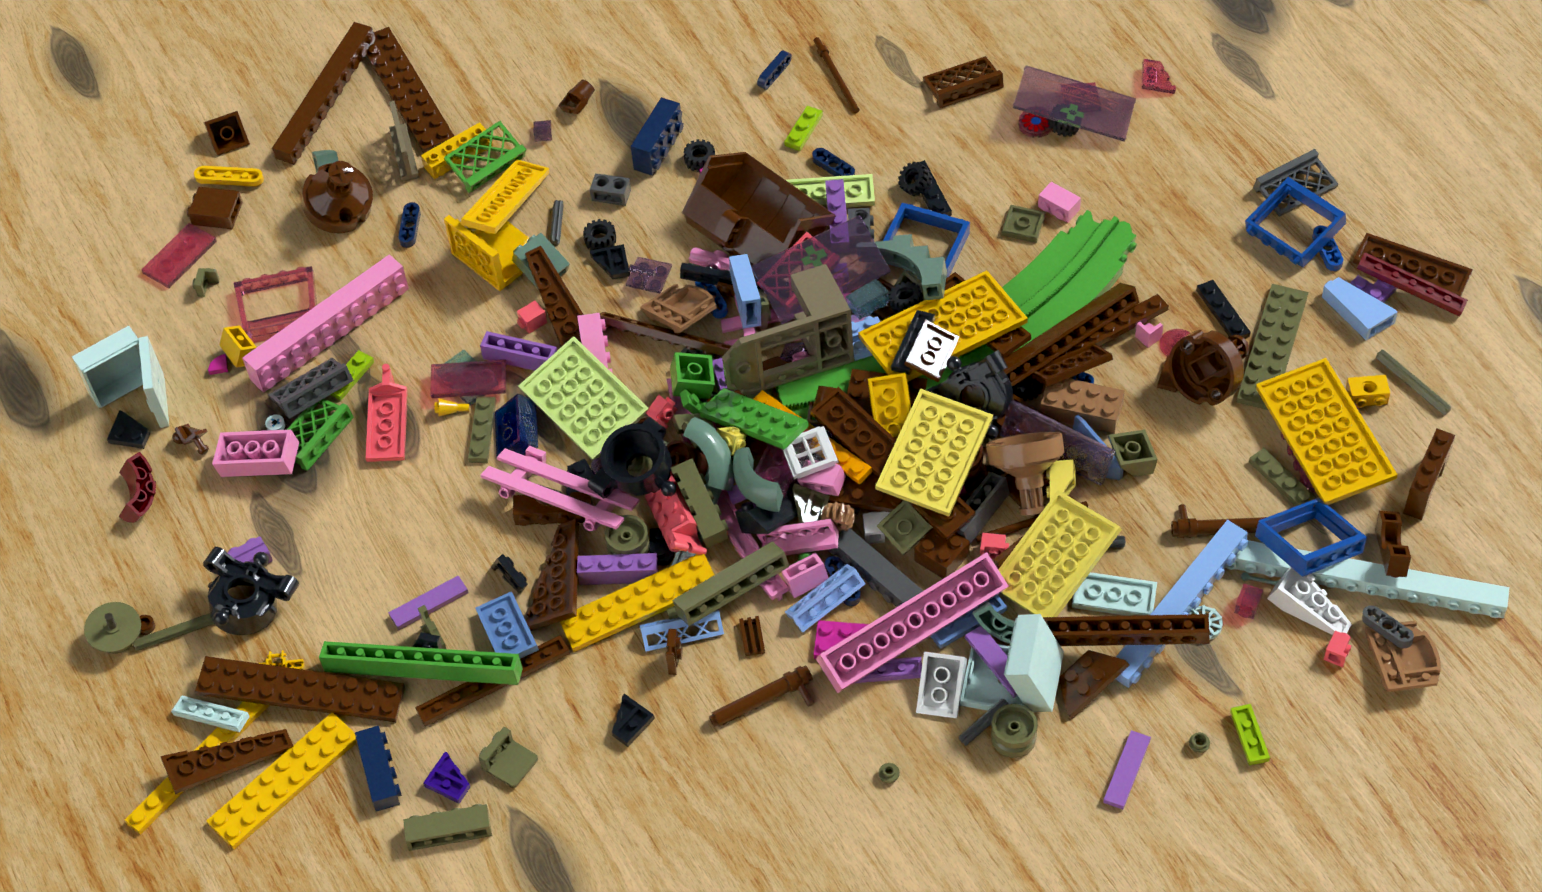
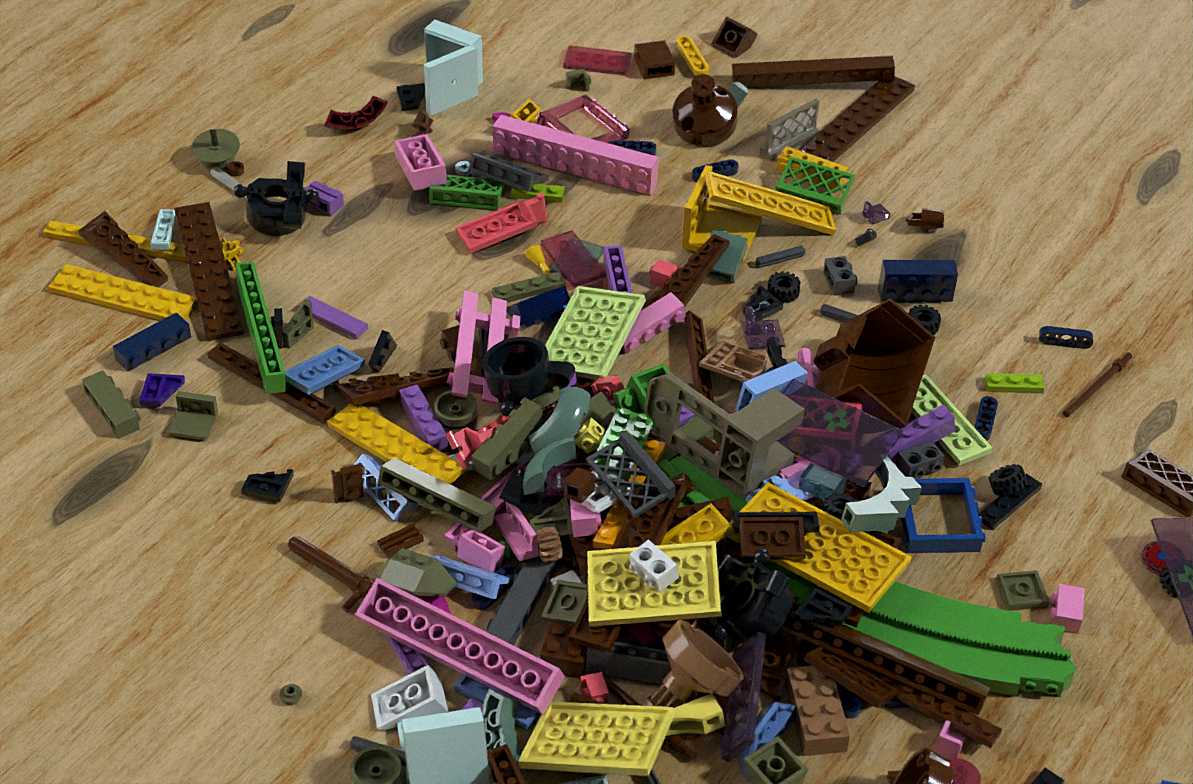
camera: 60 degrees right, 10 degrees down
none -> olive wedge [375,548,457,597]
none -> reddish brown brick [564,467,595,504]
none -> dark grey fence [586,430,675,518]
none -> dark blue beam [608,140,657,156]
none -> white brick [629,540,679,592]
none -> black wing [793,588,853,626]
none -> dark grey axle [820,304,858,322]
none -> pearl dark grey arm [855,228,877,246]

